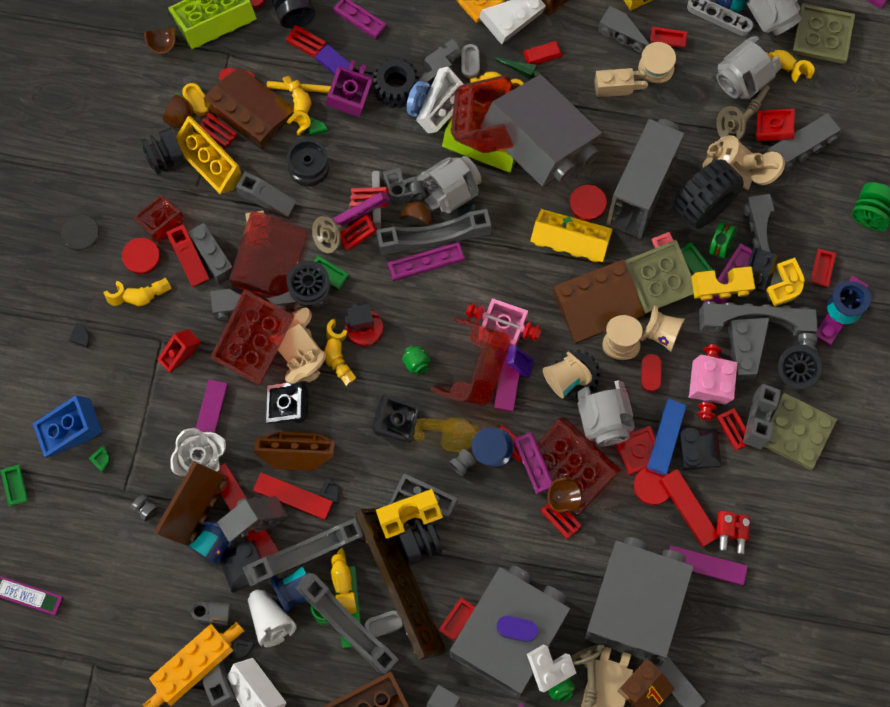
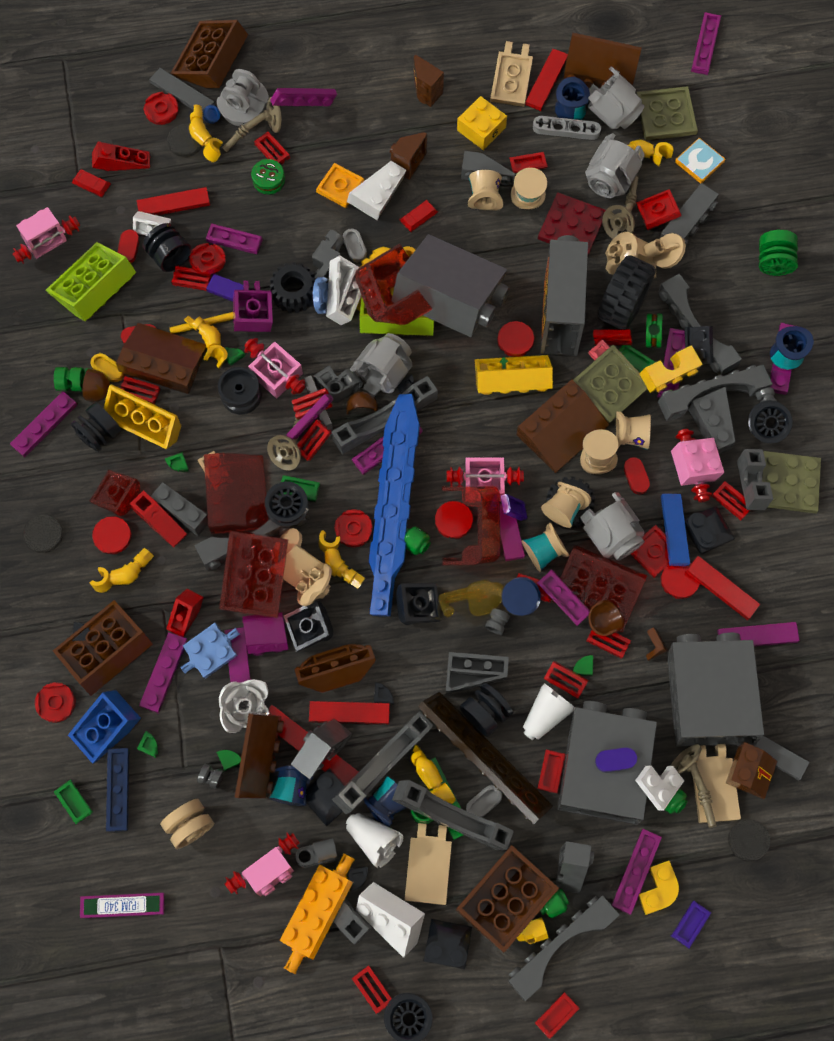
camera: 20 degrees left, 0 degrees up
reddish brown helmet [144,28,177,54] -> none
dark grey slope [236,171,296,218] -> none
black brick [344,304,374,332] -> none
yellow arch [376,489,443,539] -> none
dark green piece [495,57,542,80] -> none
tan hinge [594,68,648,97] -> none
red piece [716,511,750,554] -> none
yellow plate [767,258,804,307] -> none
red tile [810,248,836,287] -> none
none -> magenta plate [10,391,77,458]
none -> red tile [35,682,76,723]
none -> reddish brown slope [53,600,153,696]
none -> green wheel [54,367,85,391]
none -> dark blue plate [106,748,129,832]
none -> magenta plate [139,632,188,714]
none -> tan wheel [160,799,215,849]
none -> green tile [165,452,189,472]
none -> medium blue plate [181,623,240,679]
none -> red tile [189,243,226,274]
none -> green tile [217,750,241,771]
none -> bright pink brick [224,832,300,896]
none -> magenta slope [242,612,288,656]
none -> bright pink brick [244,338,305,398]
none -> blue plate [369,394,420,616]
none -> tan tile [405,823,452,905]
none -> red tile [435,501,473,539]
none -> tan hat [468,170,503,211]
none -> hat [522,523,570,572]
none -> white cone [523,683,575,740]
none -> dark red plate [538,192,606,258]
none -> red tile [544,661,589,698]
none -> green tile [573,655,593,676]
none -> red tile [593,329,632,345]
none -> reddish brown tile [646,627,668,661]
none -> tile [675,138,725,184]

